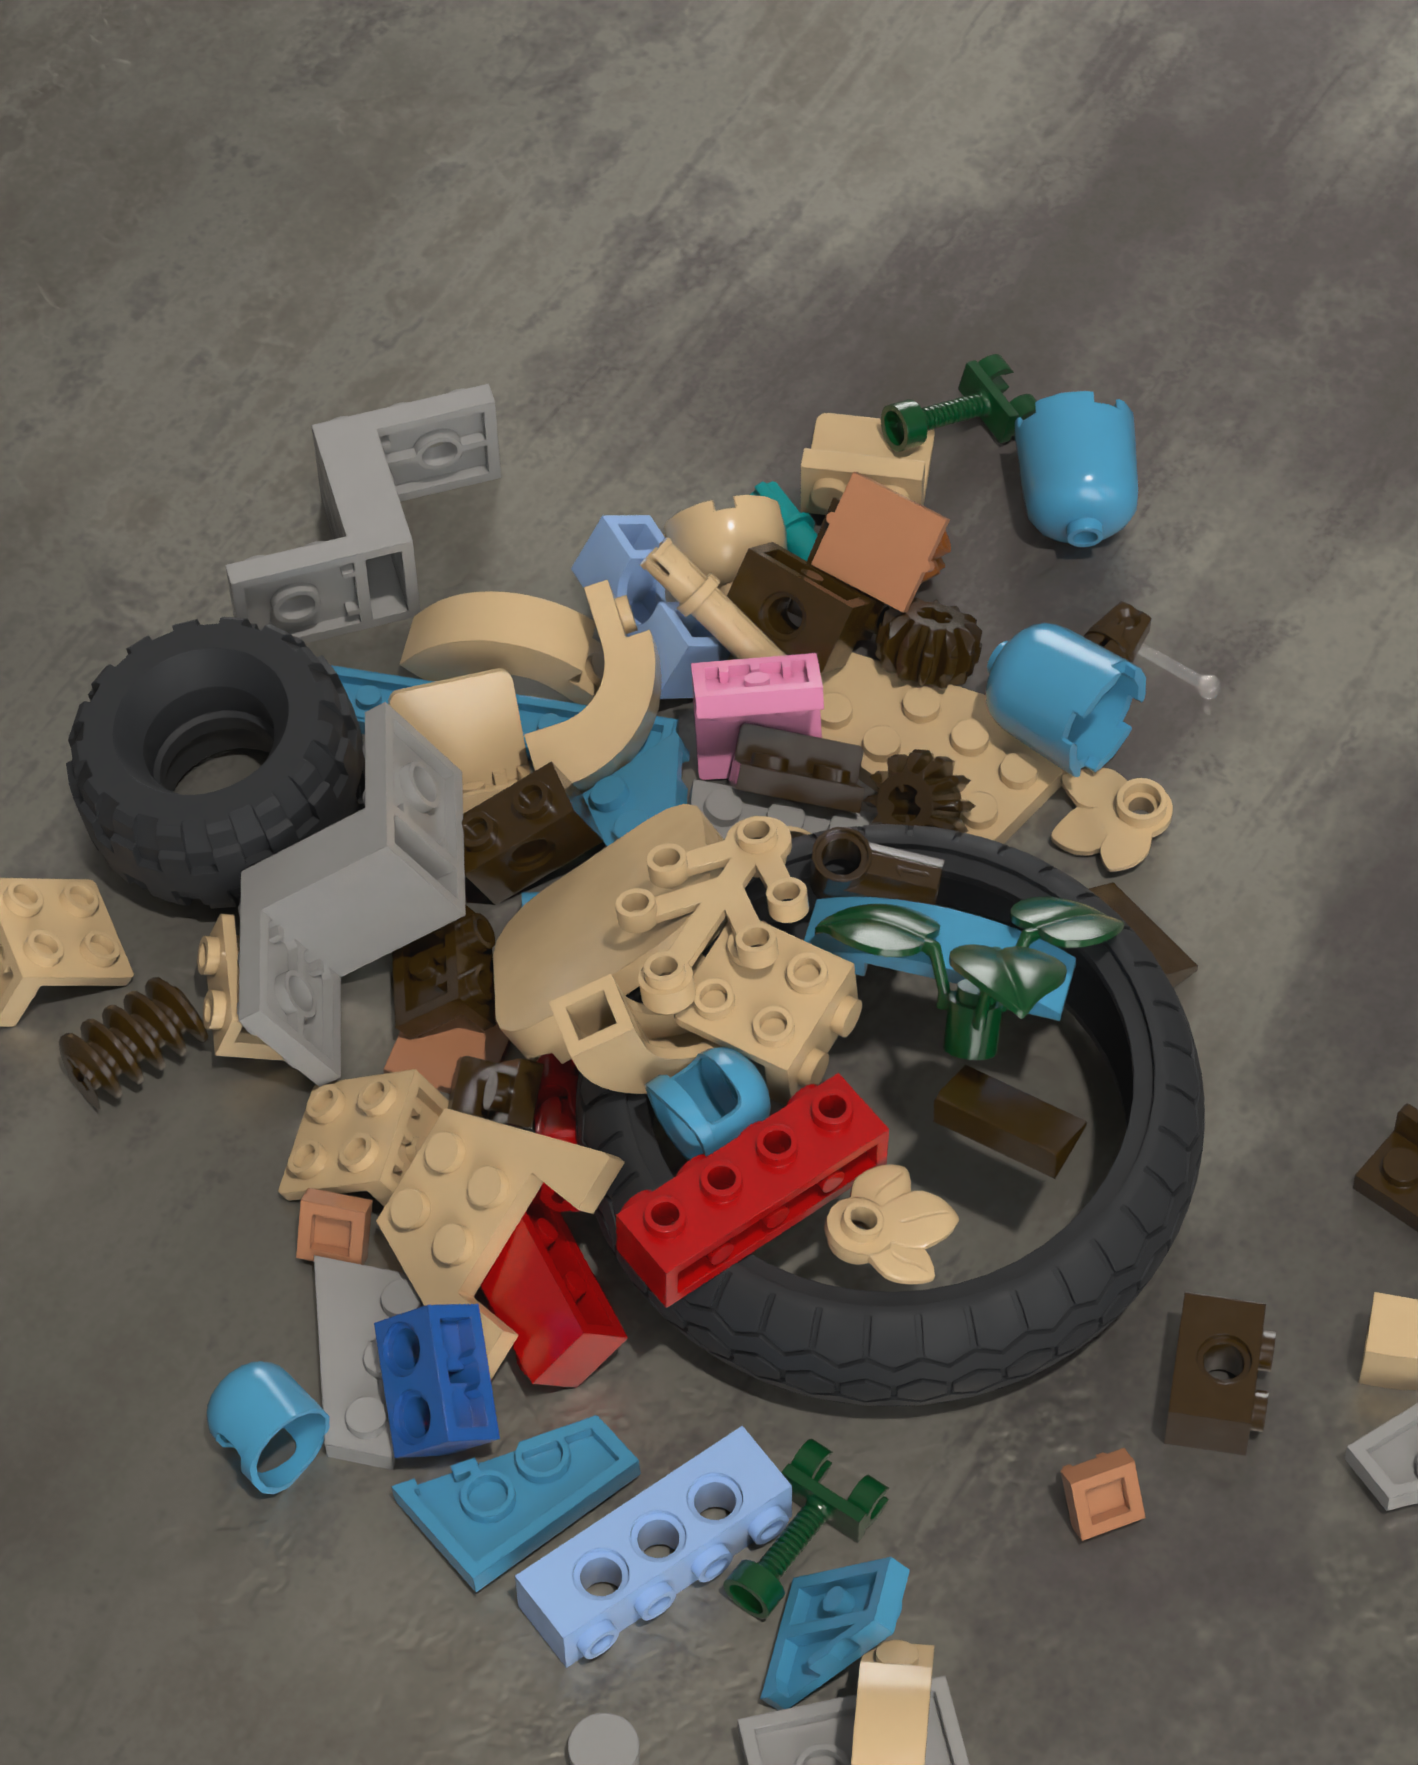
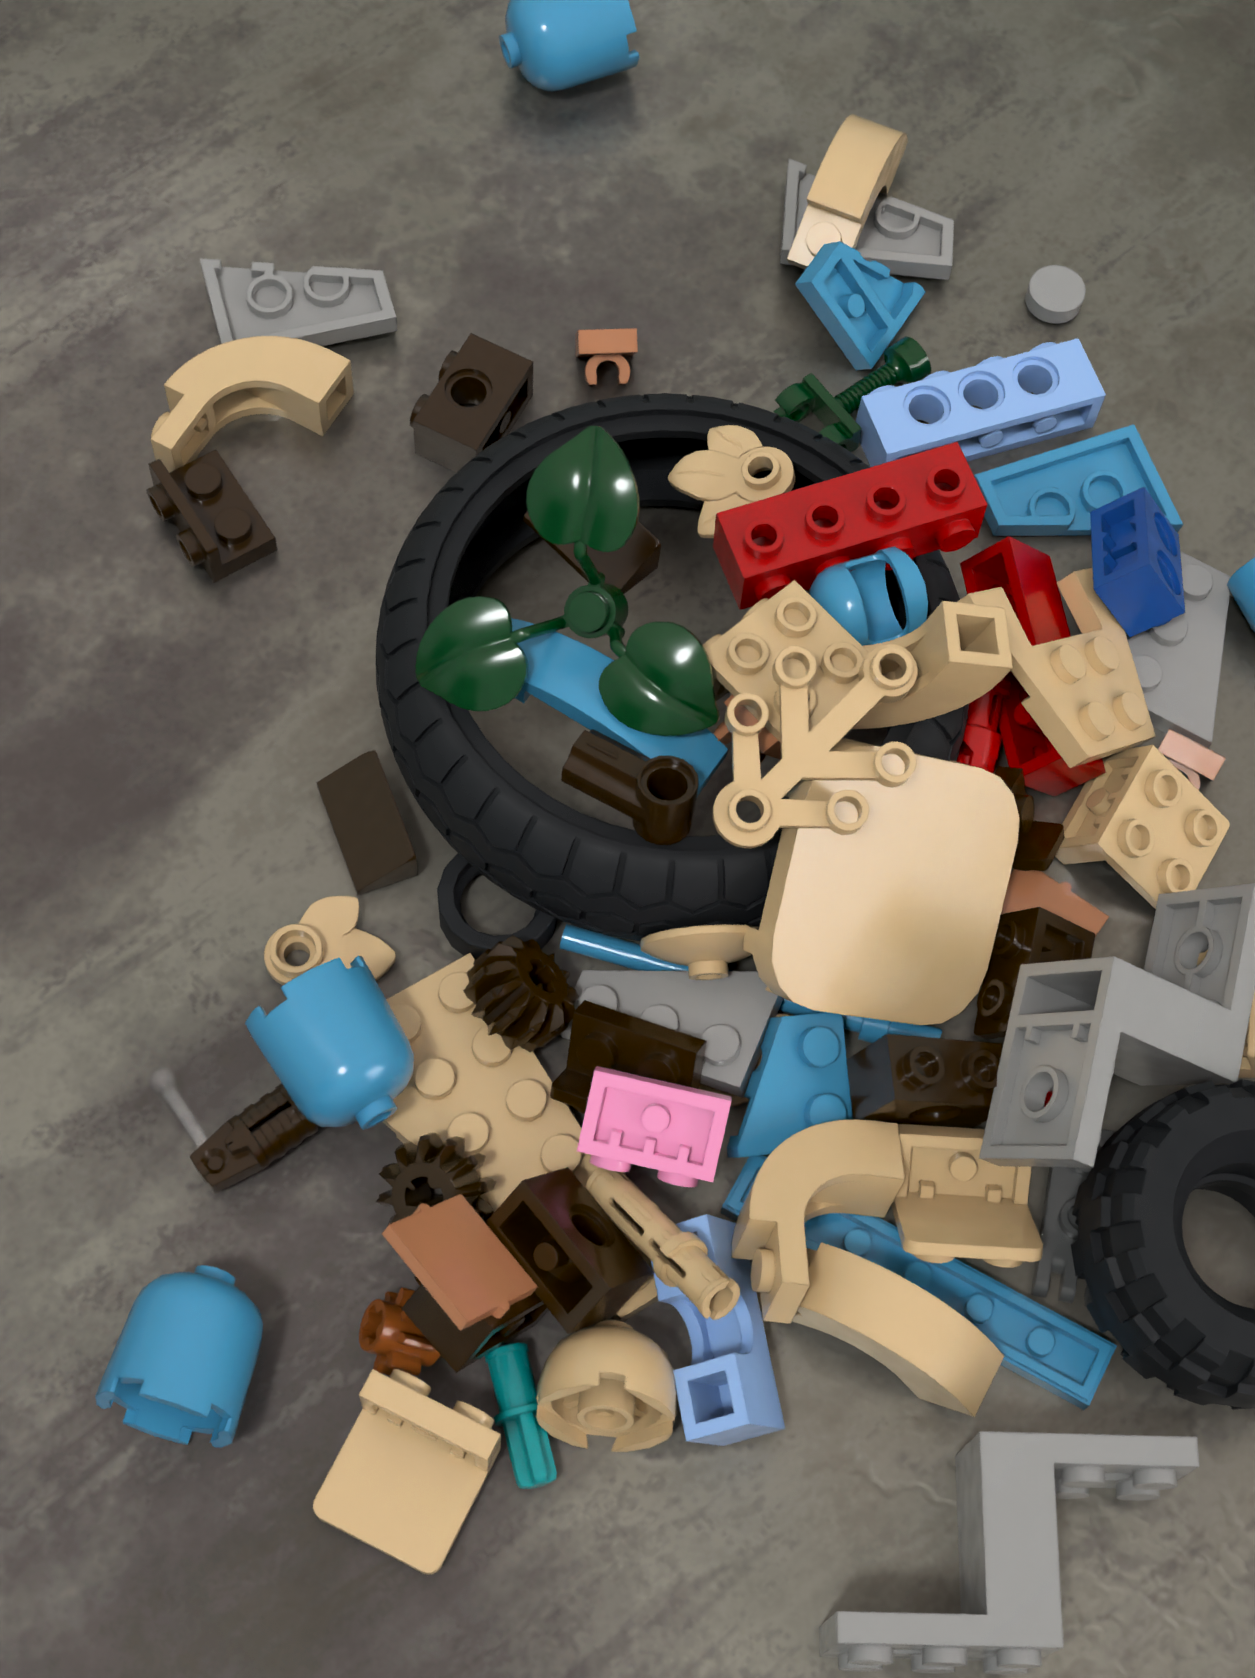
camera: 170 degrees left, 10 degrees up
dark green bar [881,354,1037,452] -> none

